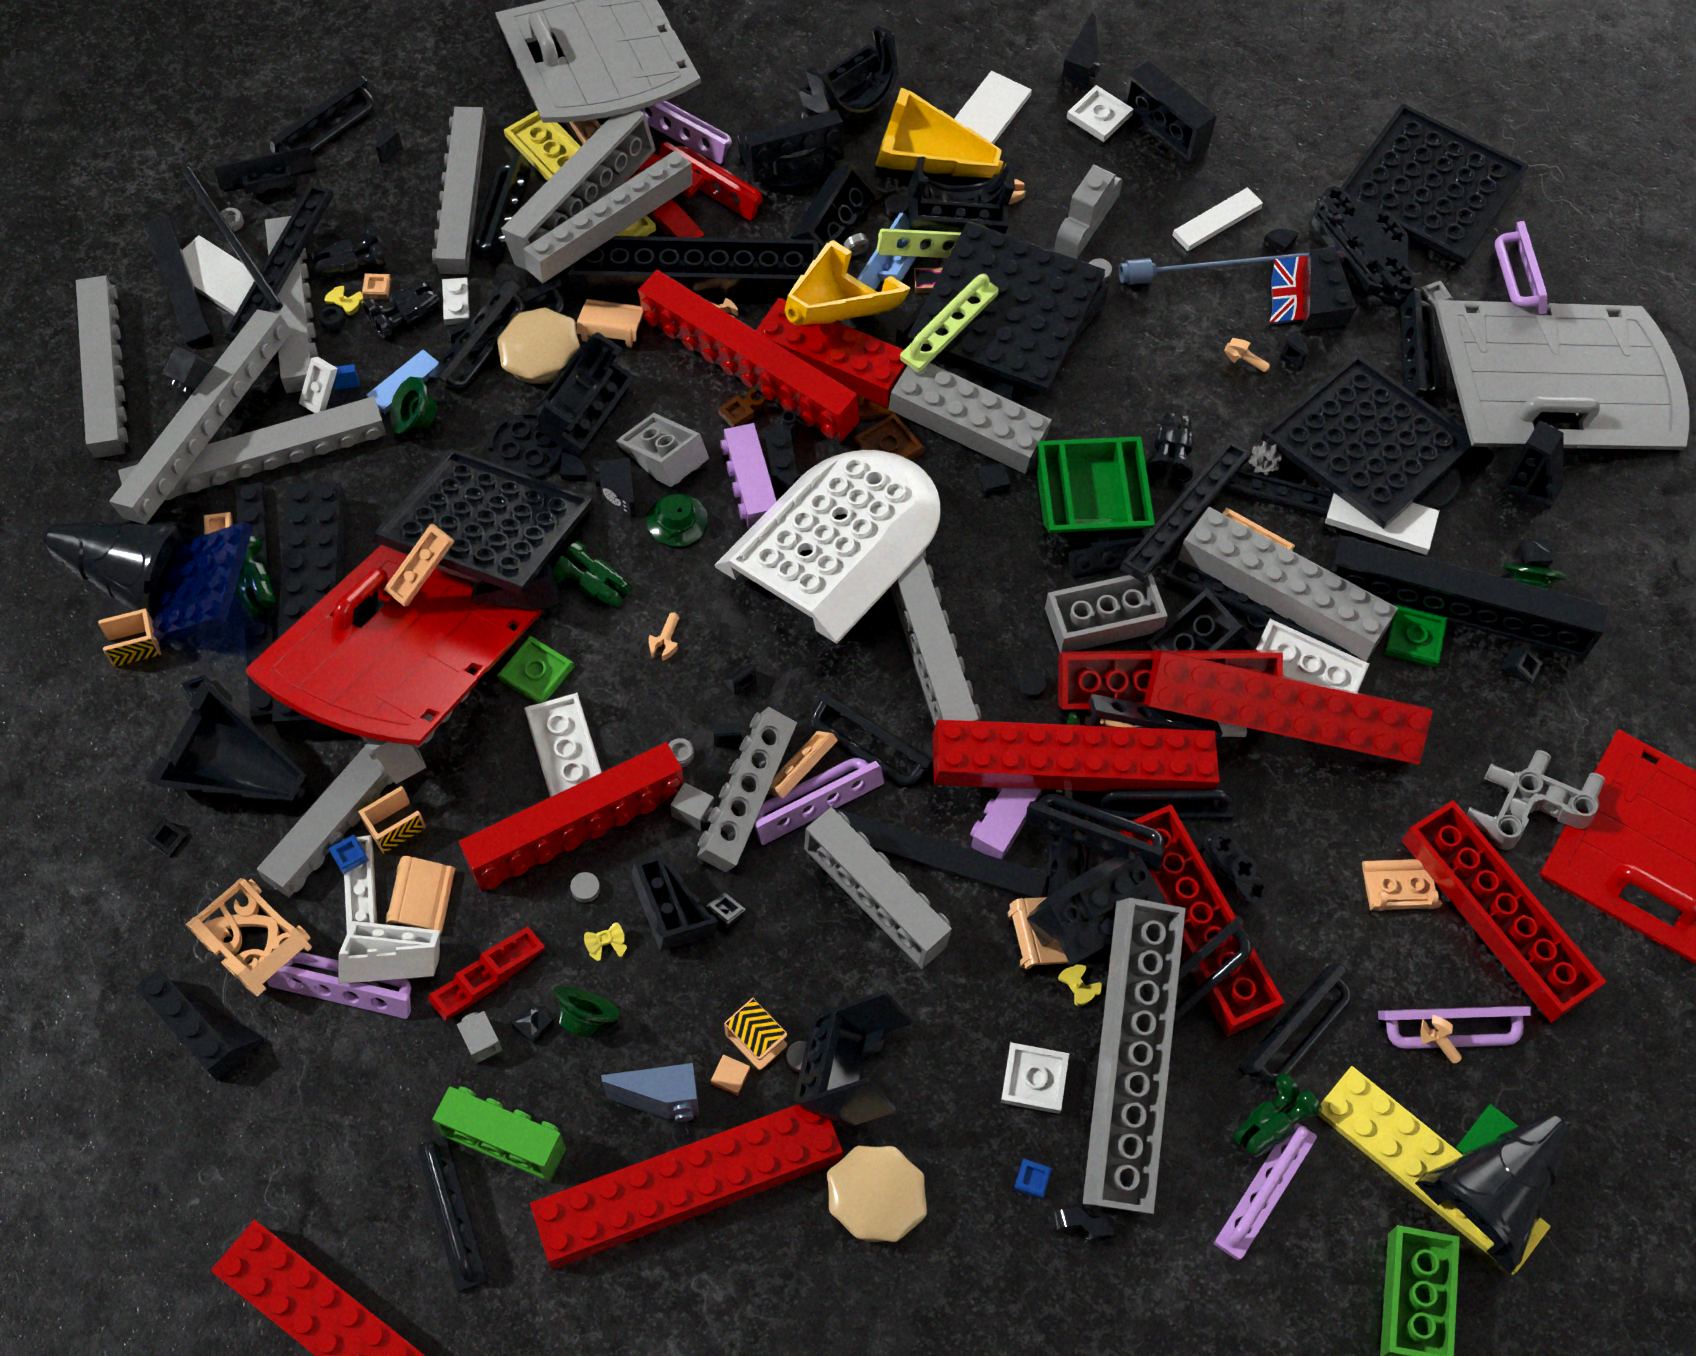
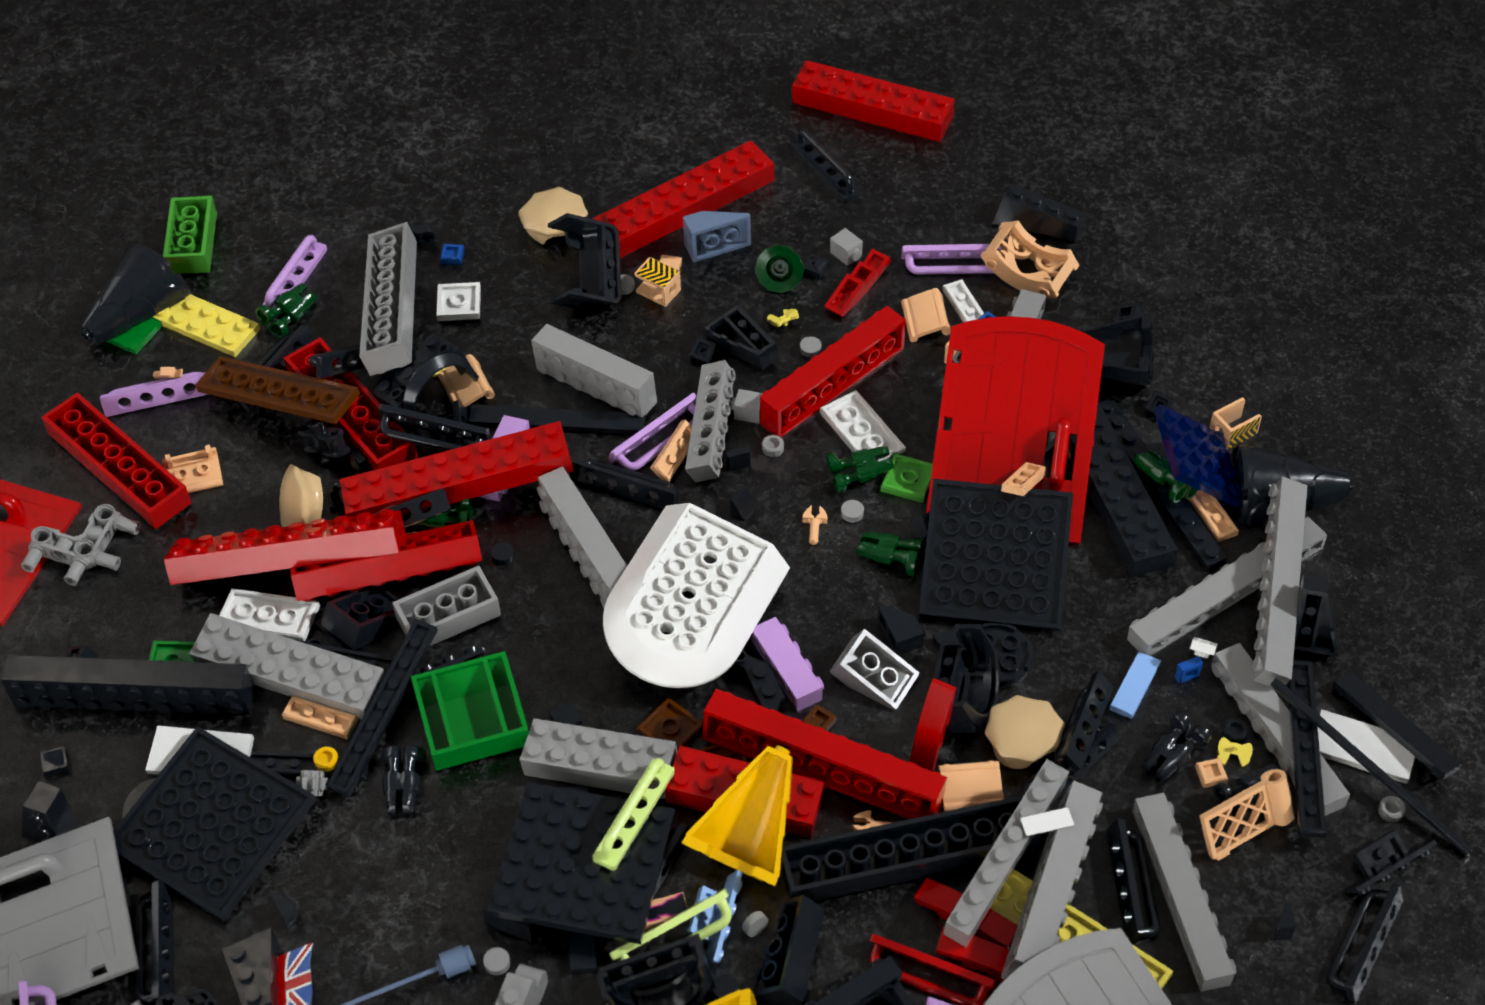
camera: 170 degrees right, 10 degrees down
light grey brick [76,275,128,459] -> none
white wedge [338,921,440,984] -> none
dark green hat [390,376,437,435] -> none
bright green brick [432,1086,566,1182] -> none
white plate [442,278,470,325] -> none
dark green hat [646,494,708,547] -> none
light nougat bar [1224,338,1270,372] -> none
dark green hat [1503,564,1566,590] -> none
none -> reddish brown plate [195,356,360,424]
none -> tan piece [279,464,323,527]
none -> yellow tile [313,747,339,772]
none -> dark green piece [826,446,895,493]
none -> light grey tile [841,500,864,523]
none -> red slope [909,678,957,771]
none -> white sticker [1021,808,1074,836]
none -> light nougat piece [1200,769,1295,861]

